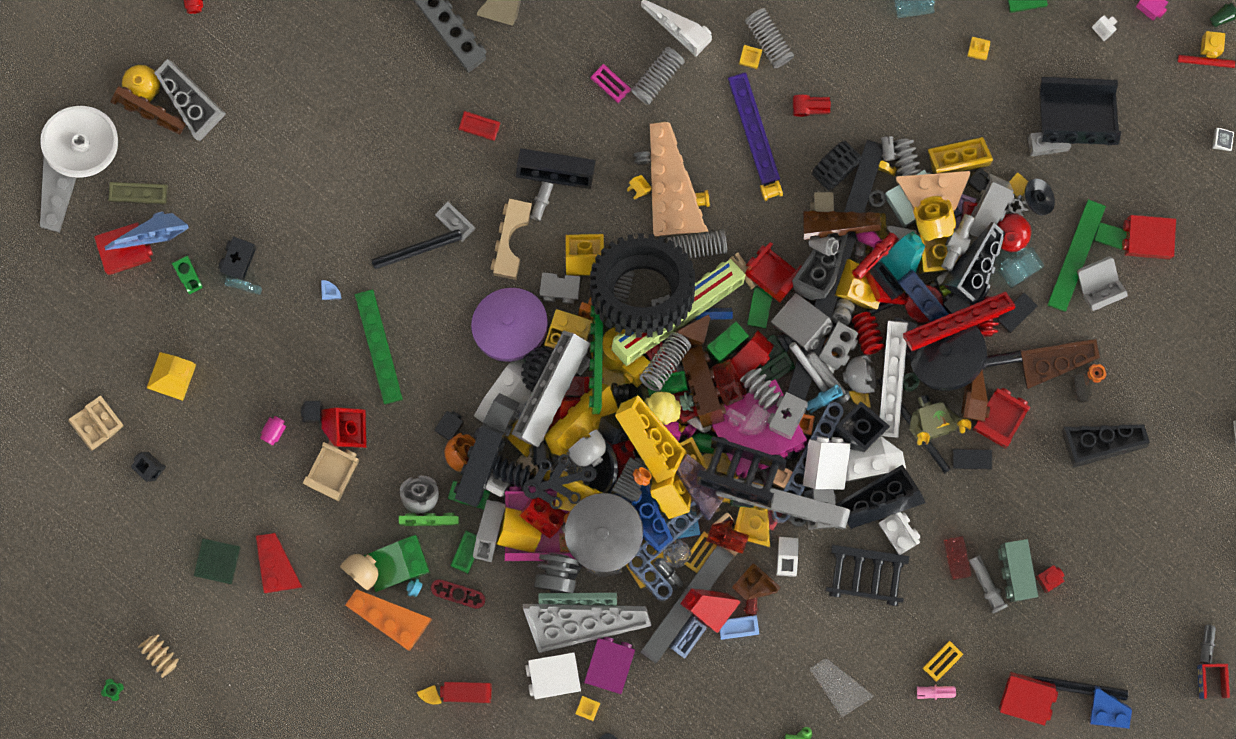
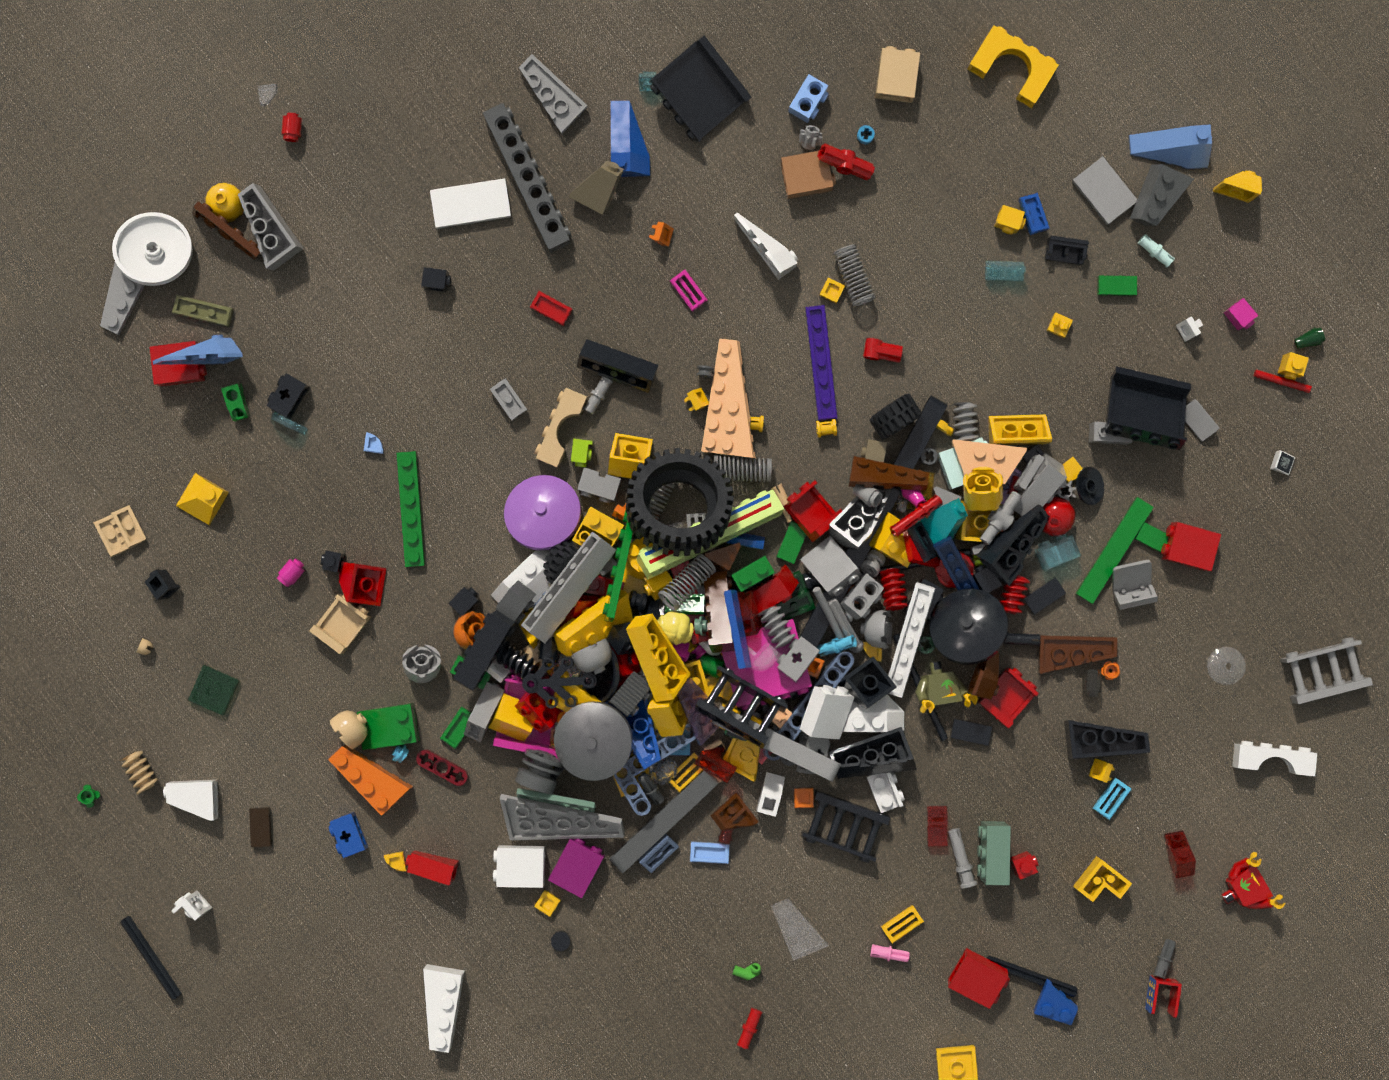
camera: 10 degrees right, 5 degrees up
red wing [256,533,303,594] -> none
black axle [372,229,463,269] -> none
bright green wing [399,513,459,526] -> none
light grey piece [631,47,685,105] -> none
orange plate [633,467,652,486] -> none
slope [680,588,740,633] -> none
light grey pin [881,136,896,161] -> none
red tile [903,291,1015,351] -> none
none -> tan hinge [137,638,153,655]
none -> white slope [163,780,219,821]
none -> dark brown tile [249,807,272,847]
none -> blue brick [329,811,368,858]
none -> black brick [421,267,451,292]
none -> white tile [430,178,511,229]
none -> lime brick [571,439,594,468]
none -> orange tile [649,222,674,247]
none -> blue tile [724,590,751,669]
none -> orange tile [794,788,814,808]
none -> light grey tile [1013,454,1045,492]
none -> yellow brick [1073,856,1132,902]
none -> yellow tile [1089,758,1115,783]
none -> medium azure tile [1093,777,1131,820]
none -> clear red slope [1164,830,1196,878]
none -> light grey slope [1185,399,1220,442]
none -> clear dish [1207,647,1246,685]

